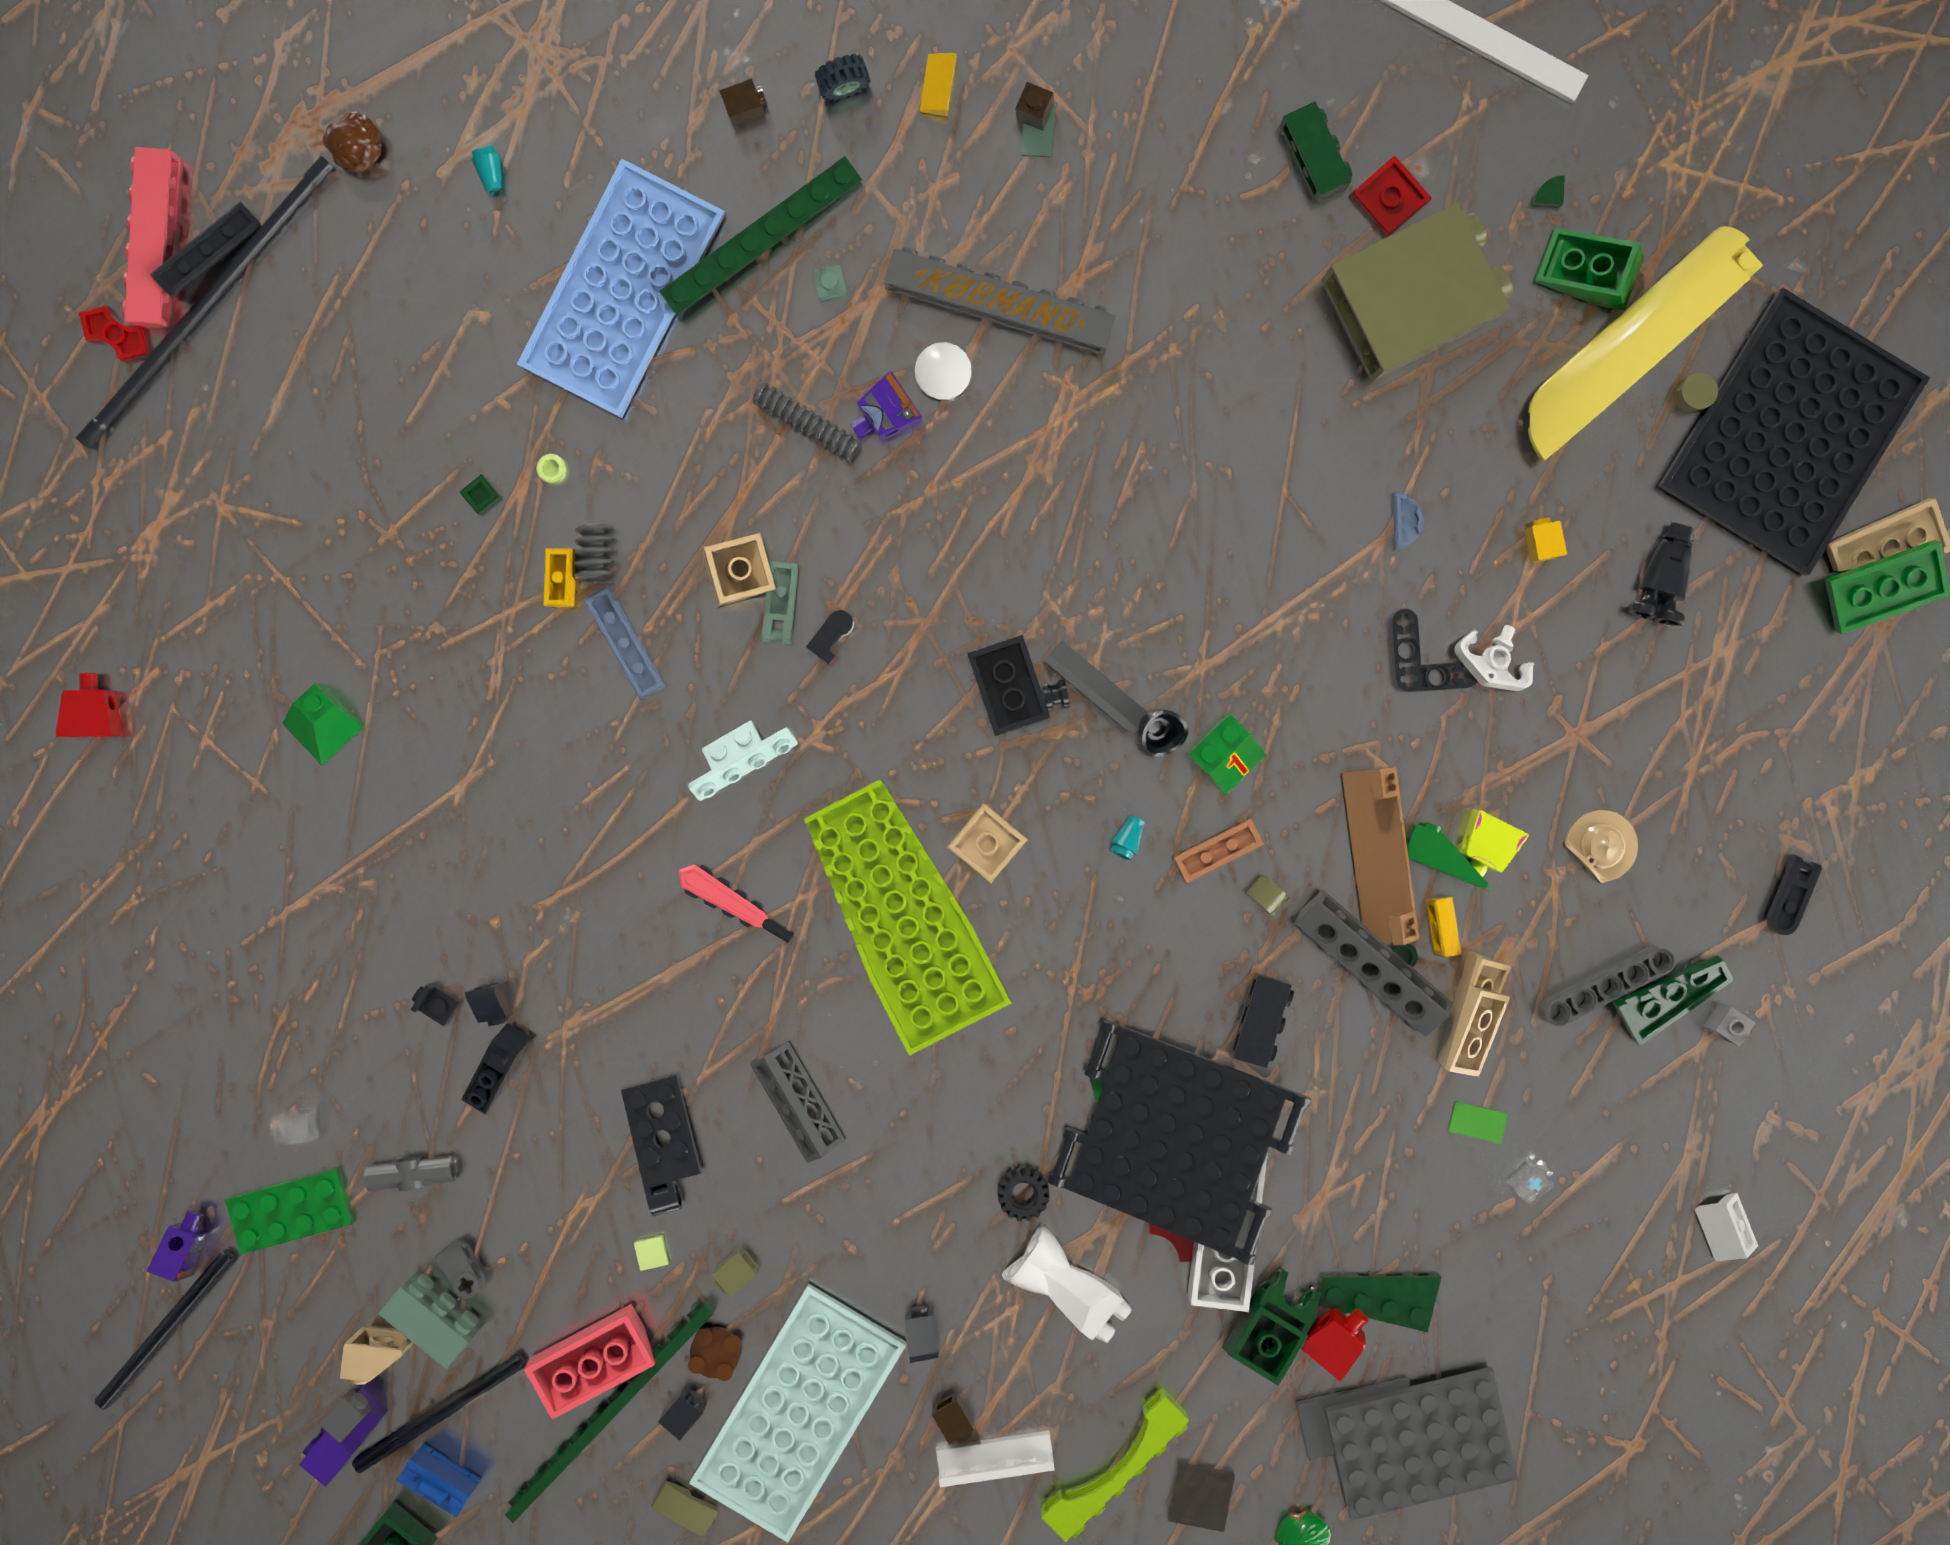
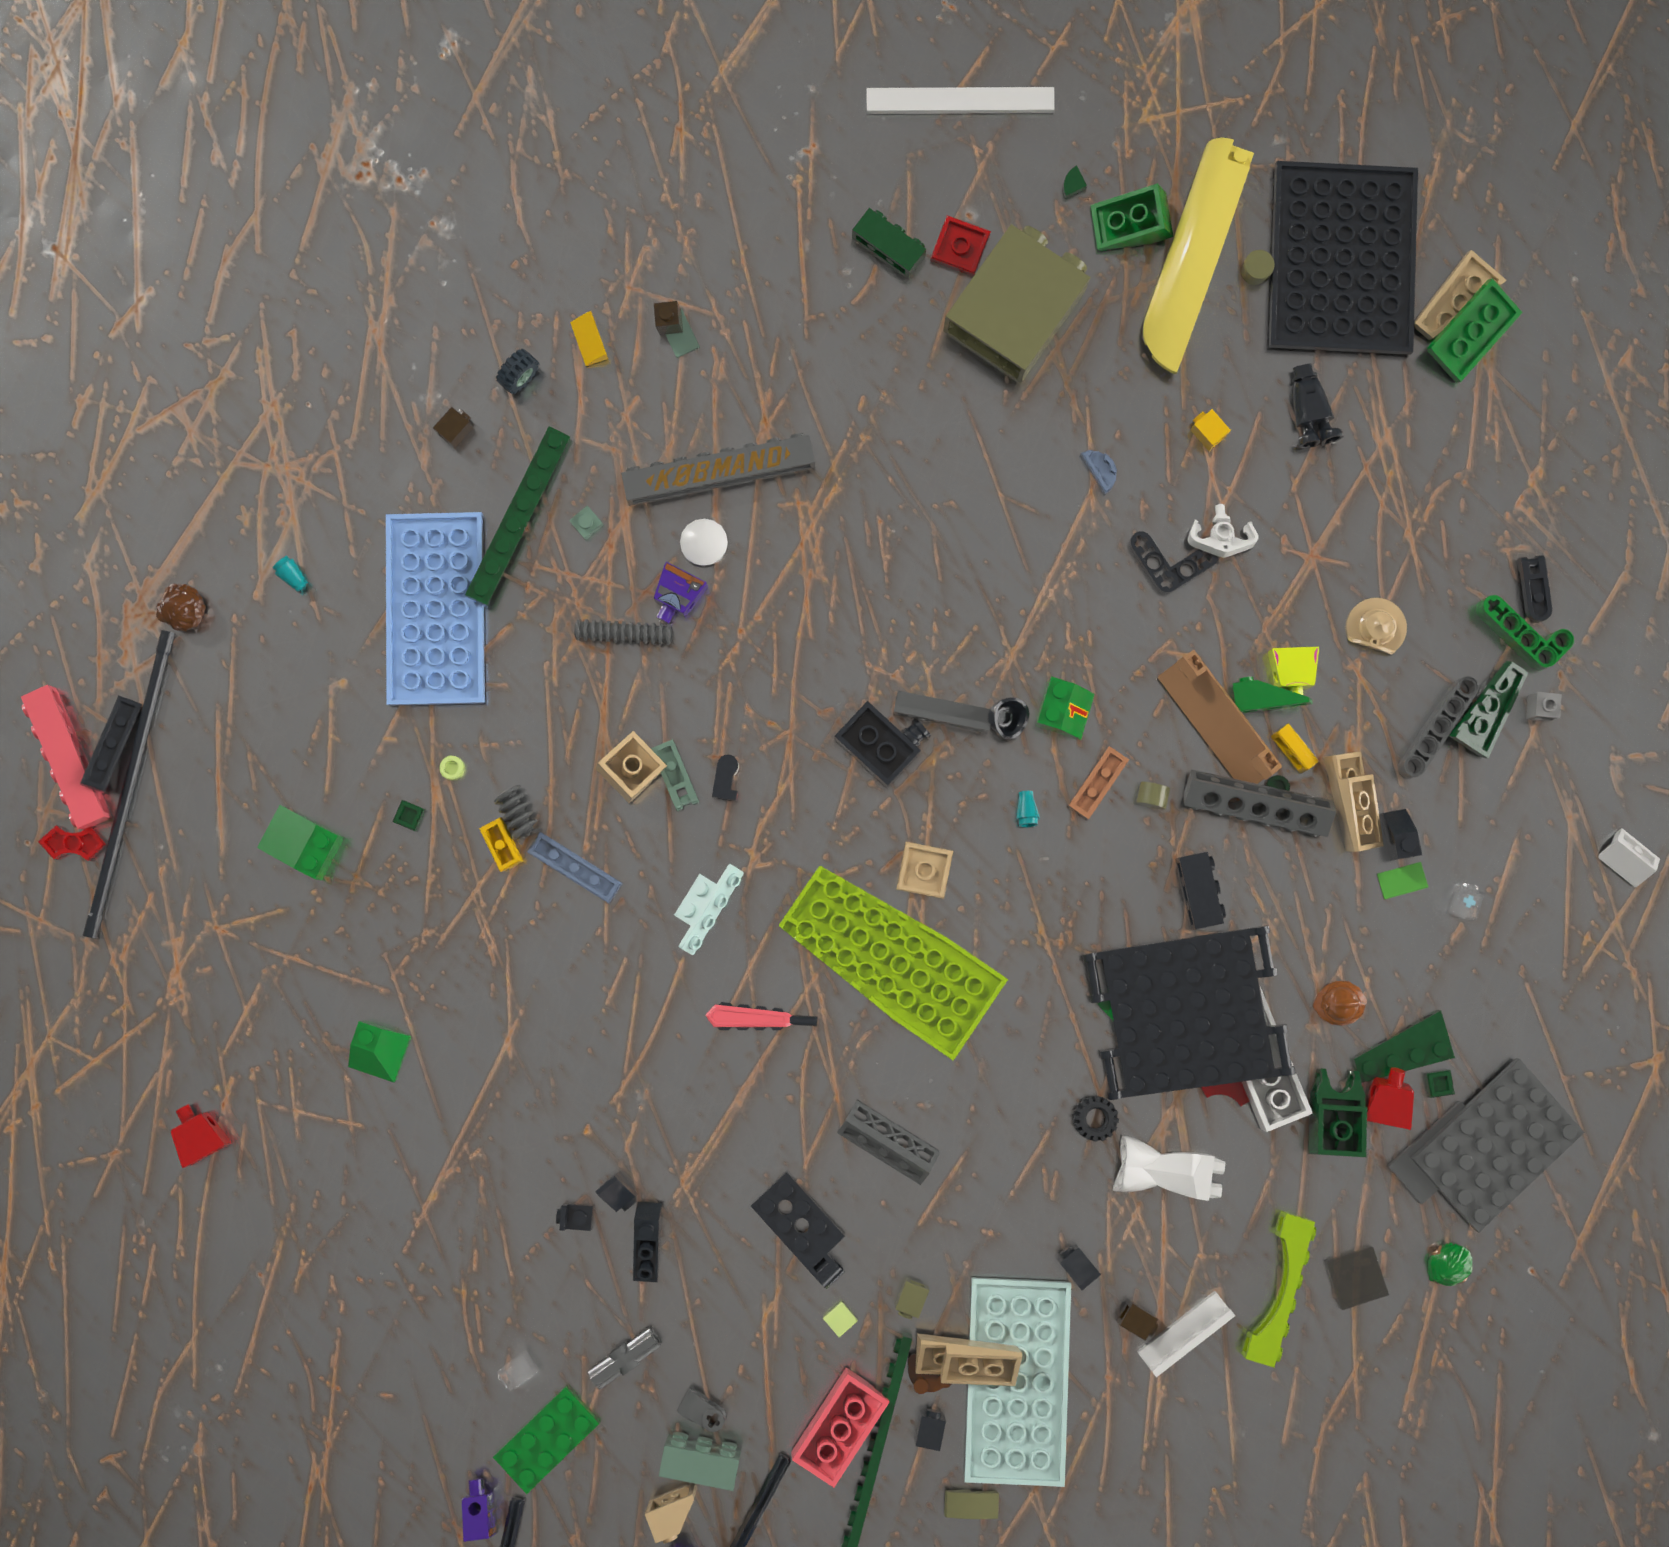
camera: 25 degrees left, 5 degrees down
none -> green slope [257,805,345,880]
none -> tan slope [915,1333,1022,1386]
none -> dark orange piece [1313,981,1367,1026]
none -> black slope [1381,809,1422,861]
none -> dark green tile [1424,1070,1455,1098]
none -> green beam [1476,595,1574,671]

